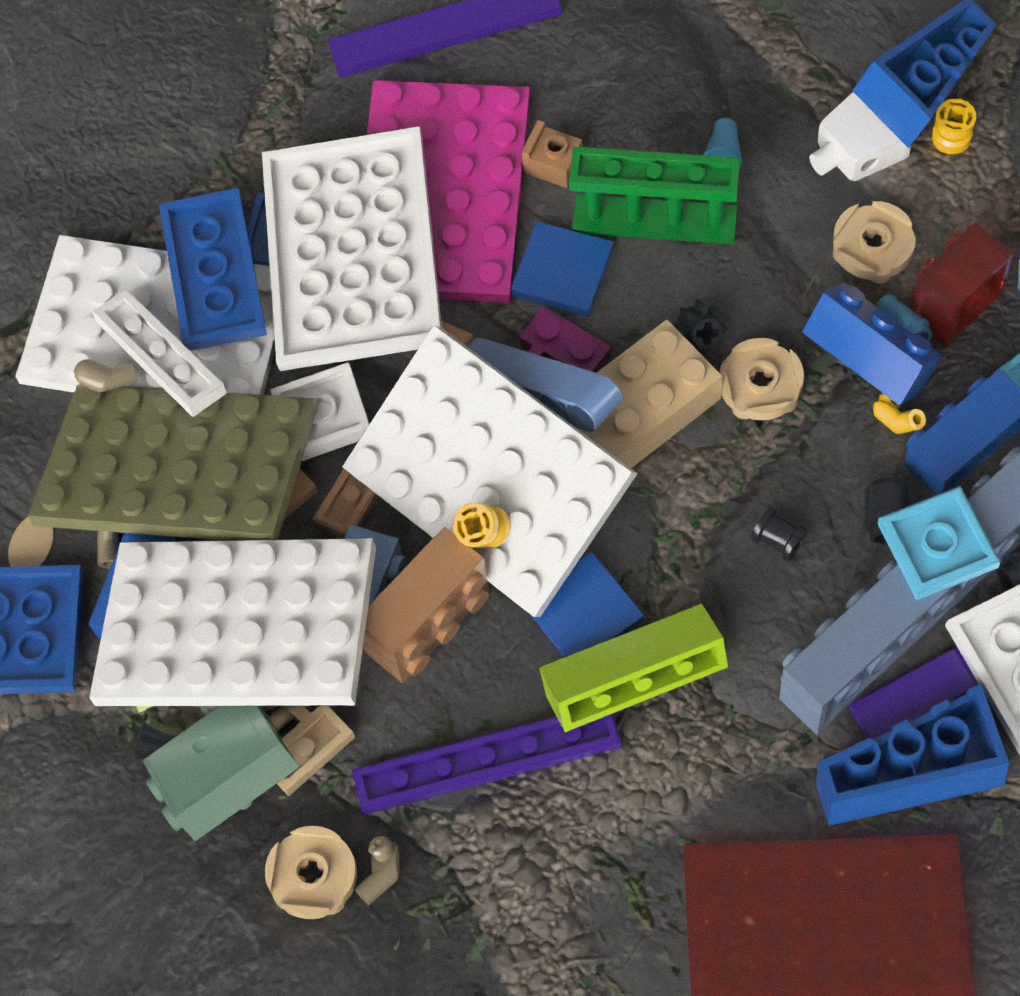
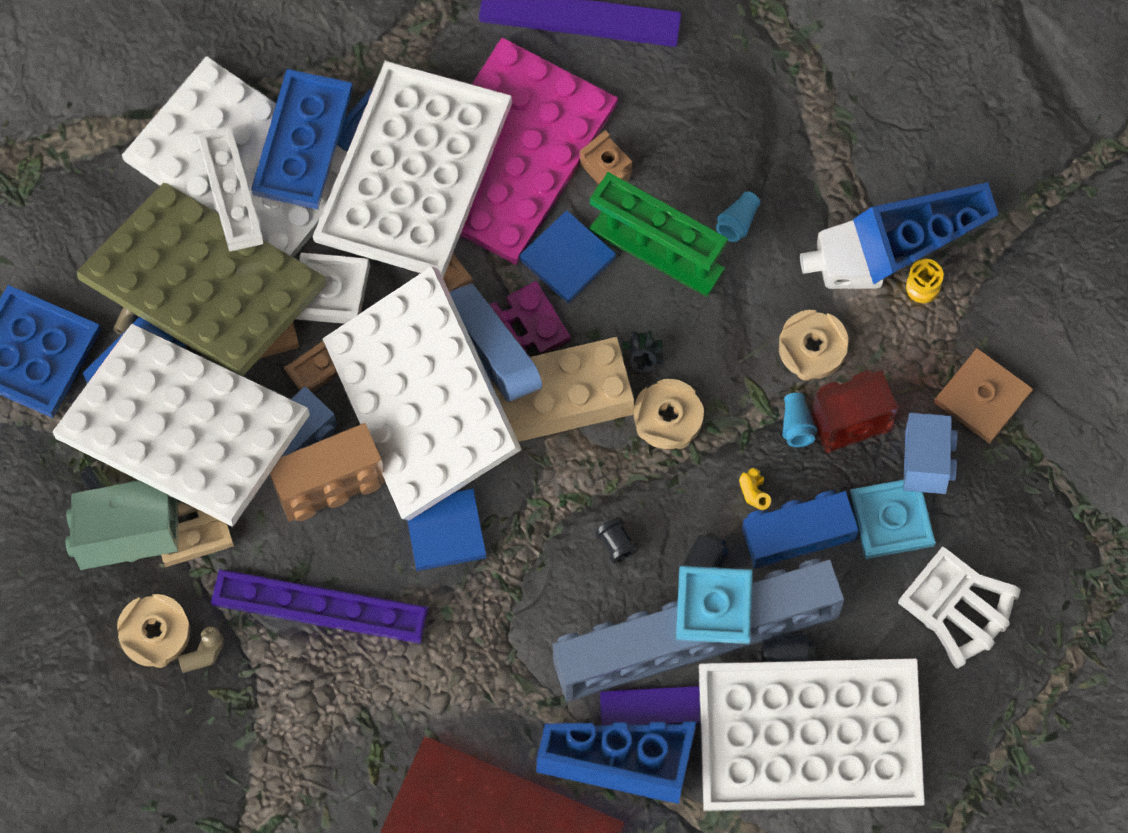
camera: 20 degrees right, 5 degrees up
tan sticker [8,517,53,567] -> none
dark tan arm [74,359,137,393] -> none
yellow wheel [453,503,511,548] -> none
lime brick [539,604,728,732] -> none
brick [802,283,942,406] -> none

